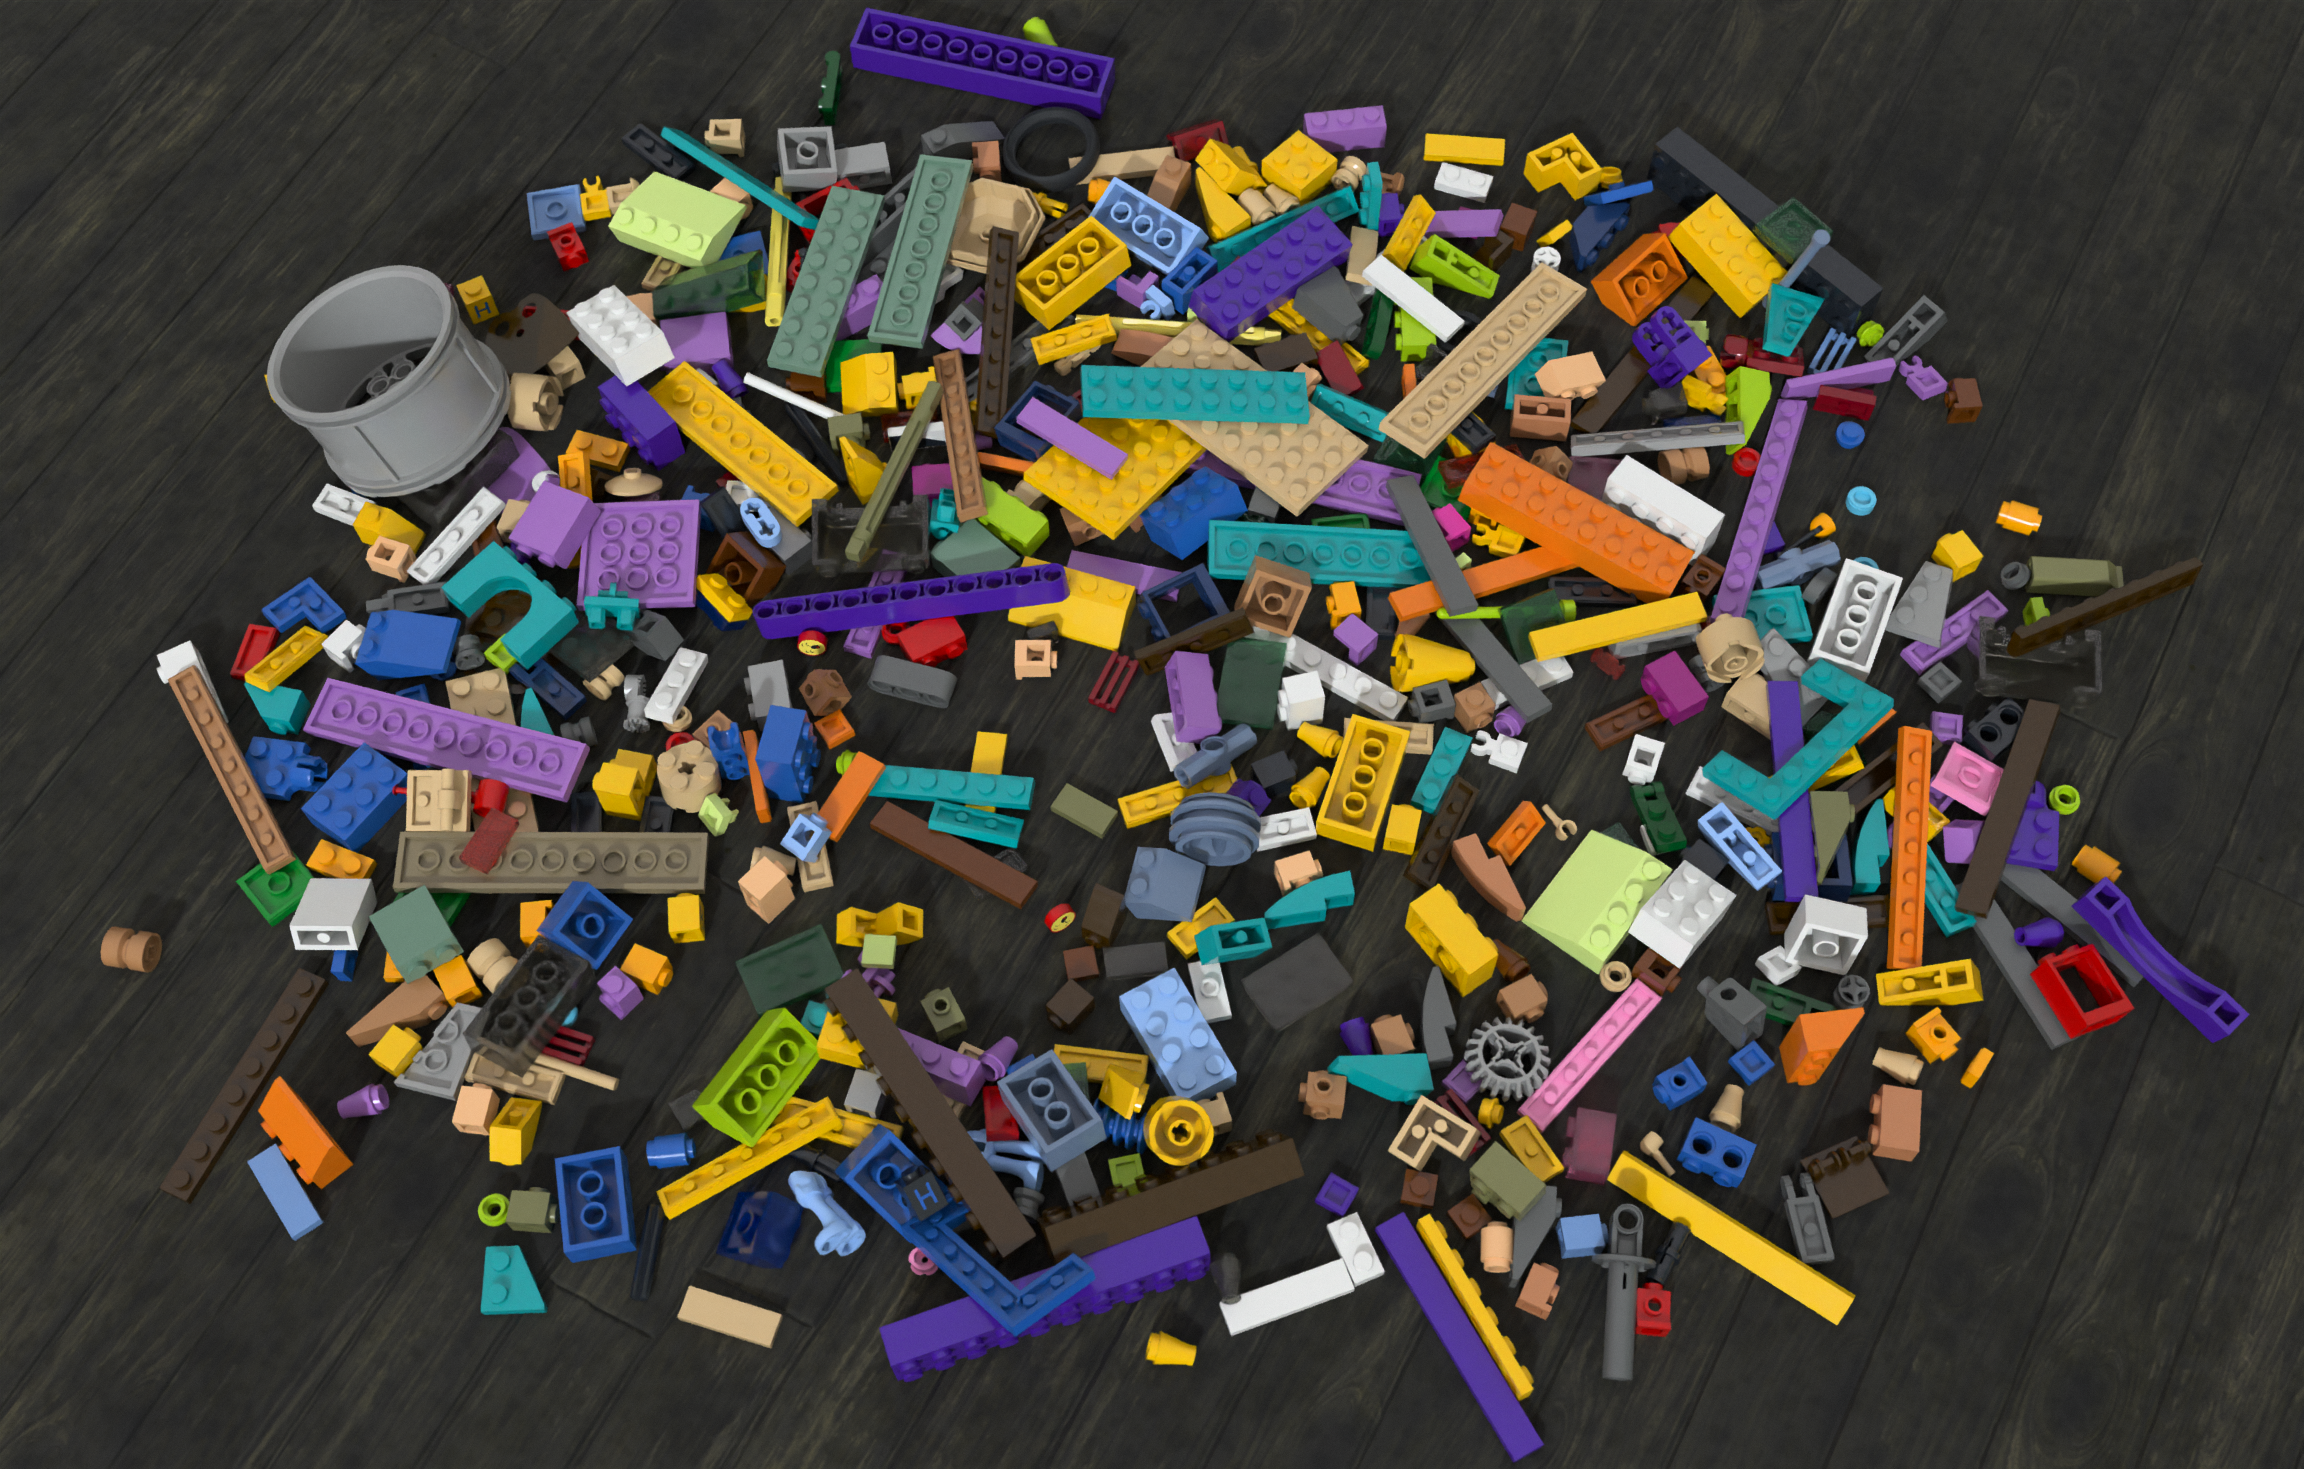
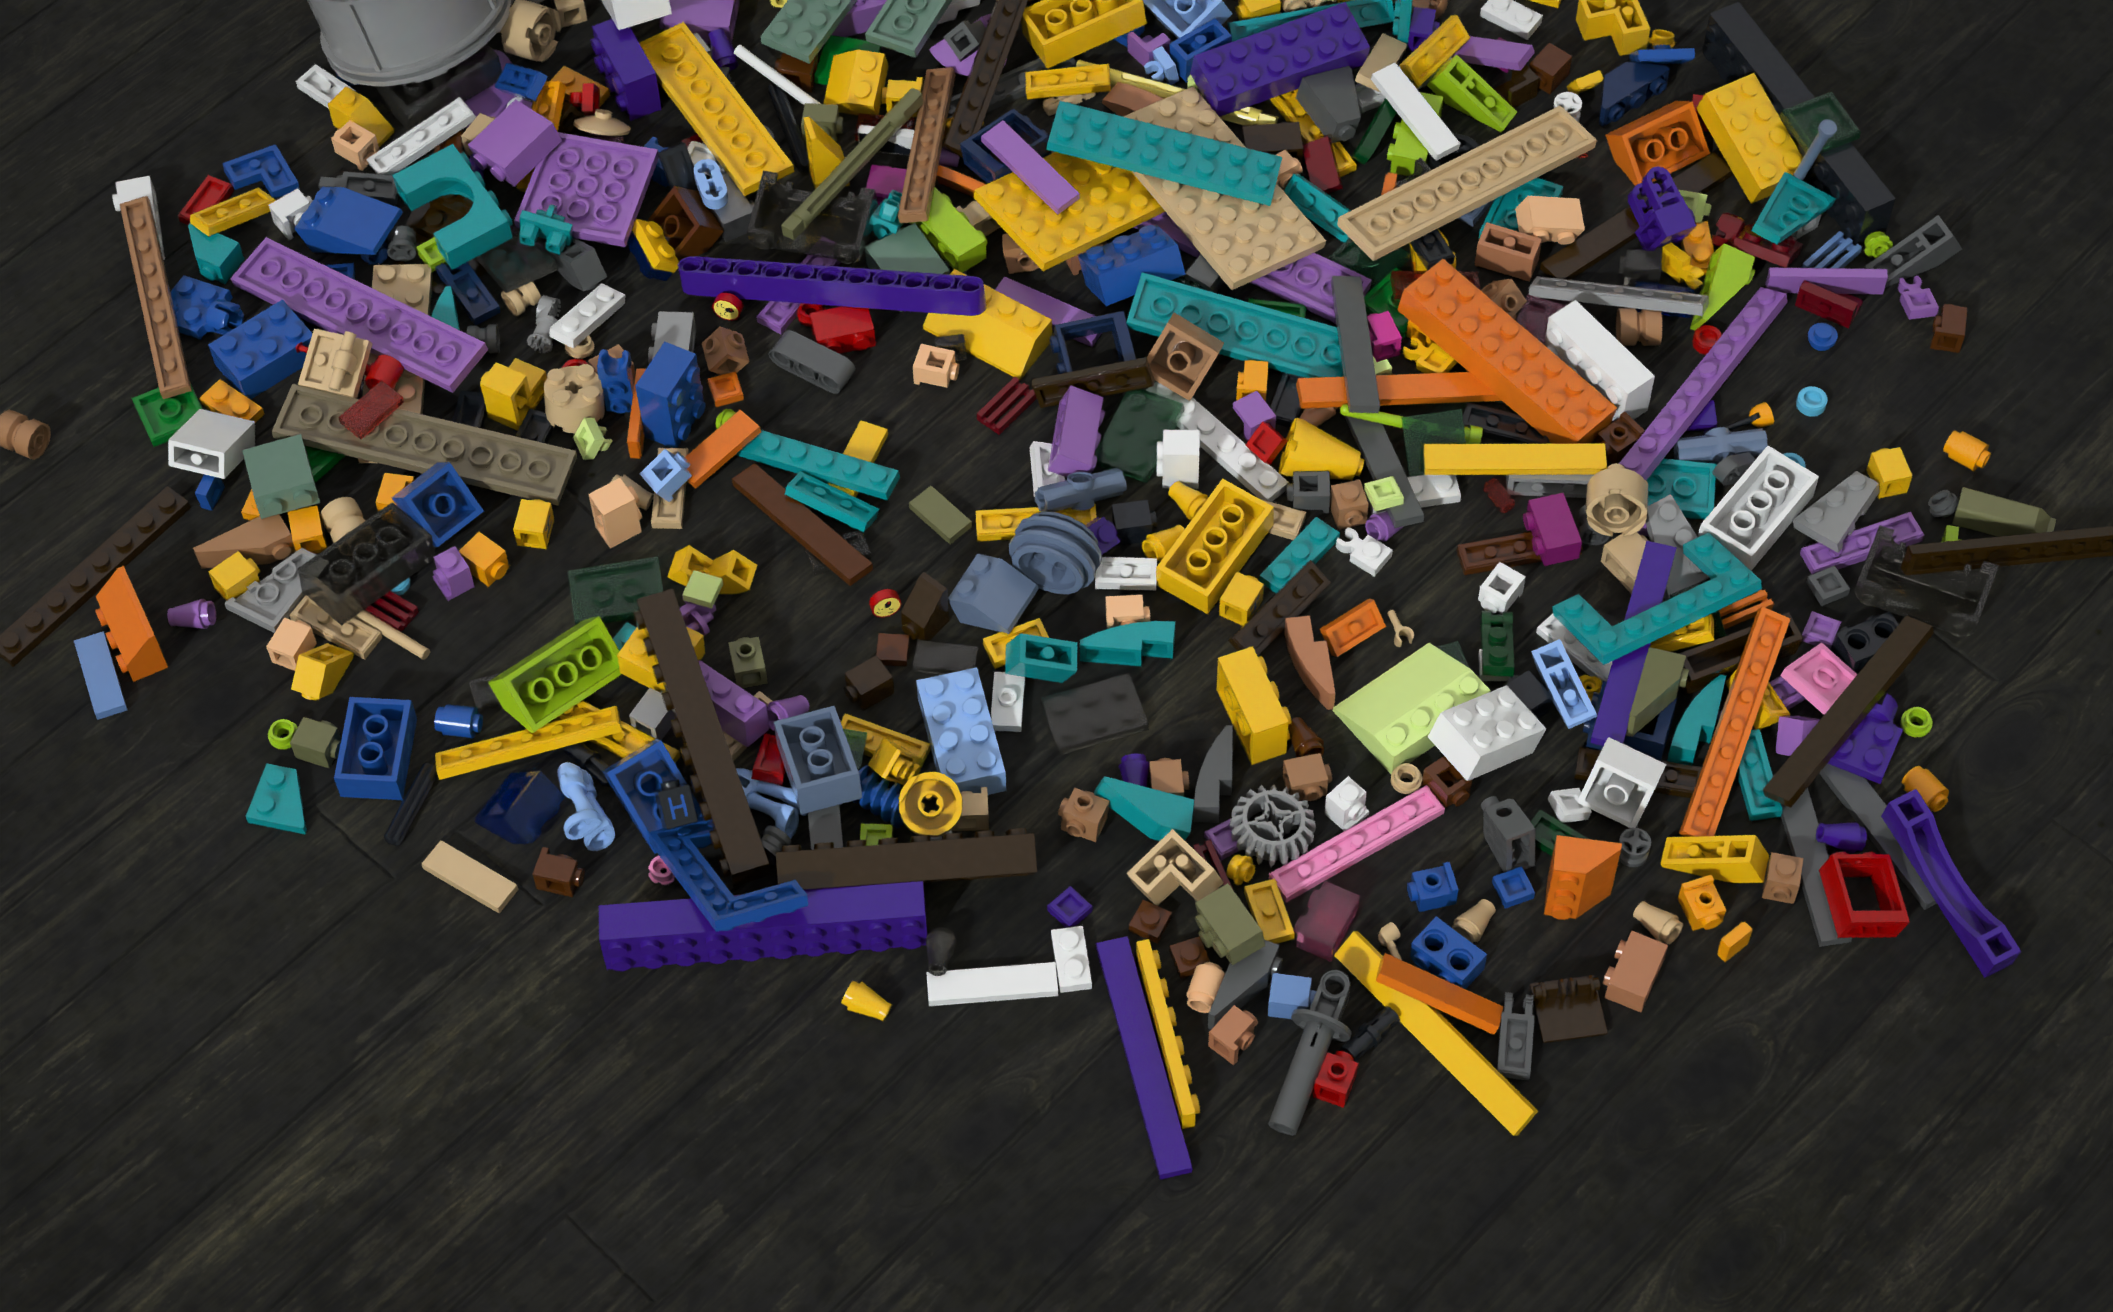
camera: 15 degrees right, 5 degrees down
none -> blue tile [495,63,548,101]
none -> reddish brown brick [532,847,585,897]
none -> red tile [569,83,600,116]
none -> red tile [1245,421,1288,464]
none -> white brick [1325,776,1369,831]
none -> yellowish green tile [1364,476,1404,511]
none -> orange tile [1375,953,1503,1035]
none -> medium nougat brick [1762,852,1804,904]

